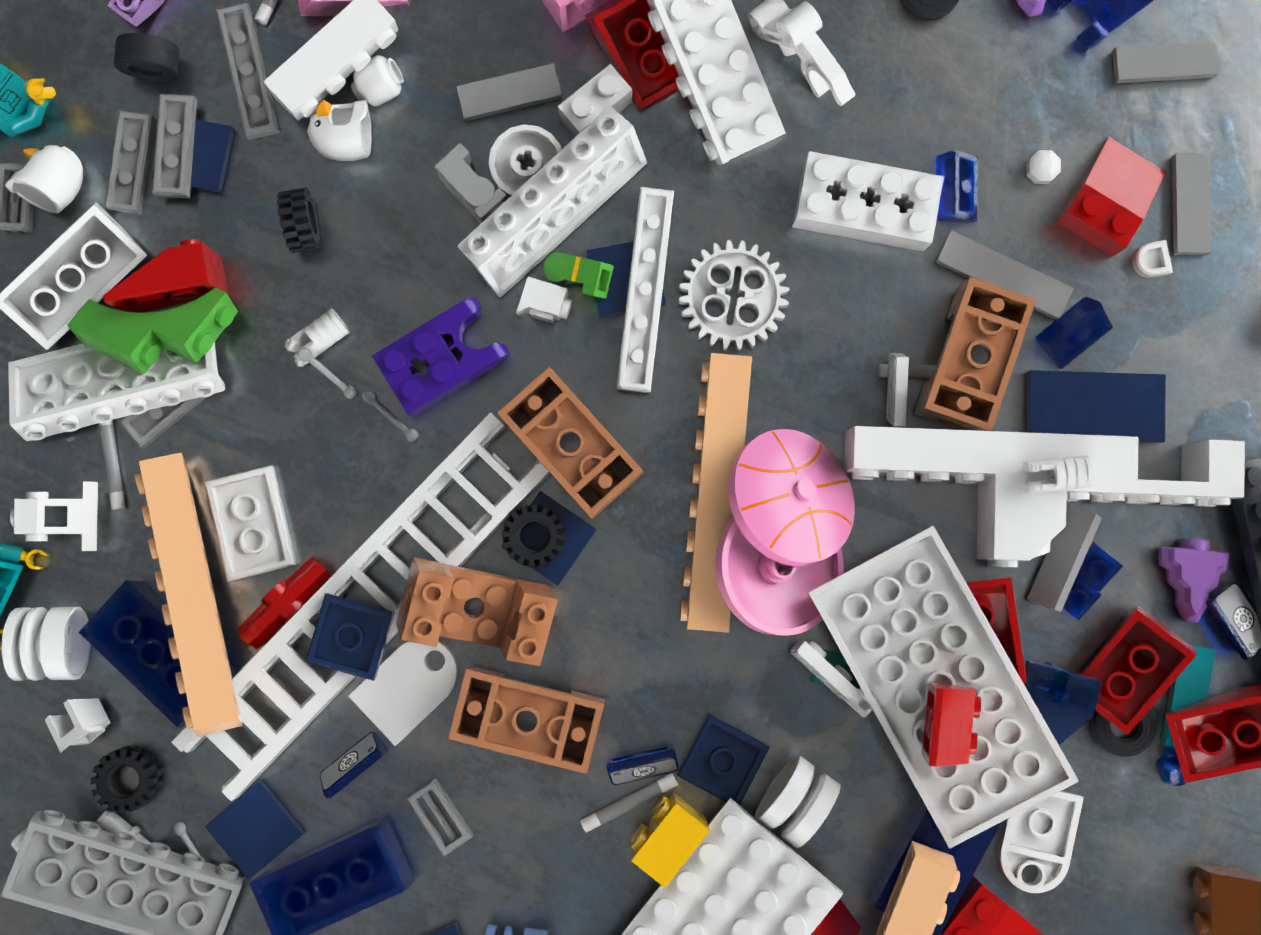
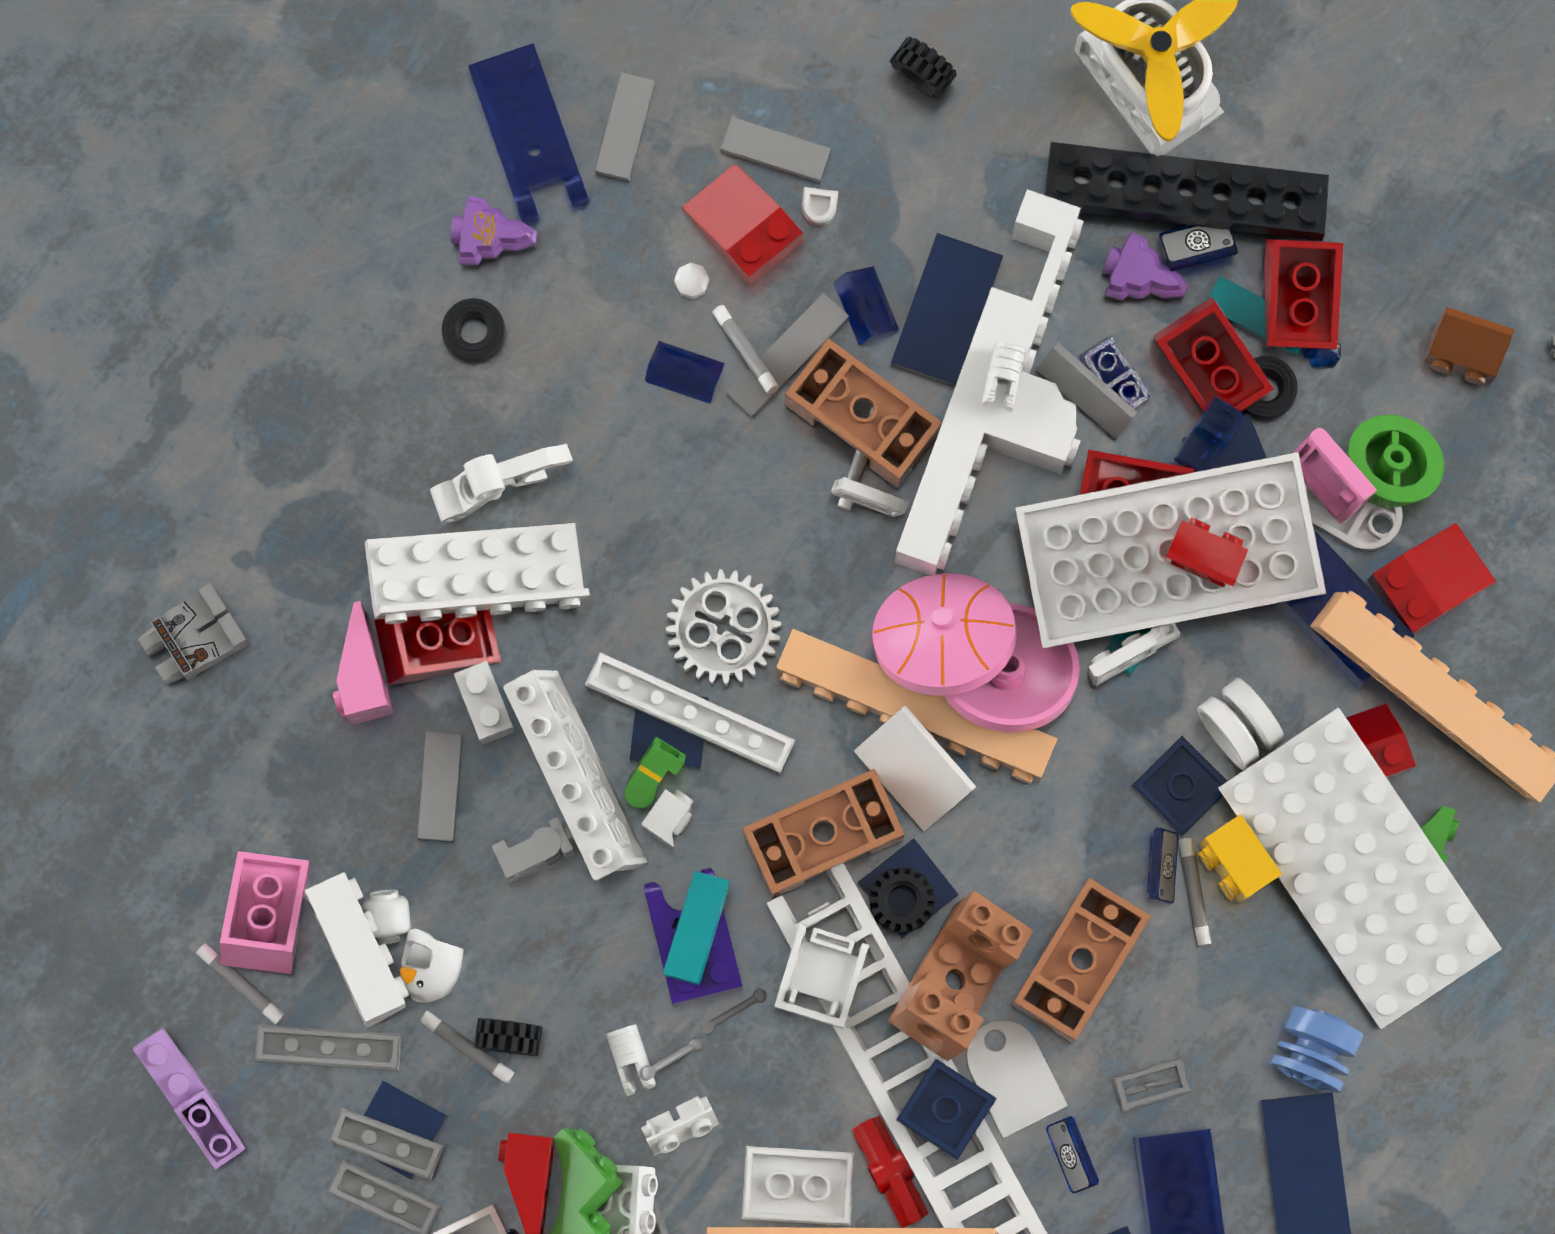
camera: 70 degrees left, 5 degrees down
black tyre [114,33,180,81] -> none
white wheel [488,124,562,199] -> none
white brick [792,151,944,252] -> none
none -> light grey bar [419,1010,515,1084]
none -> white hinge [641,1096,719,1156]
none -> teal tile [663,871,730,986]
none -> light grey bar [712,305,779,395]
none -> white container [774,923,869,1029]
none -> white tile [854,706,976,832]
none -> bright pink container [1293,428,1377,525]
none -> bright green piece [1347,415,1444,509]

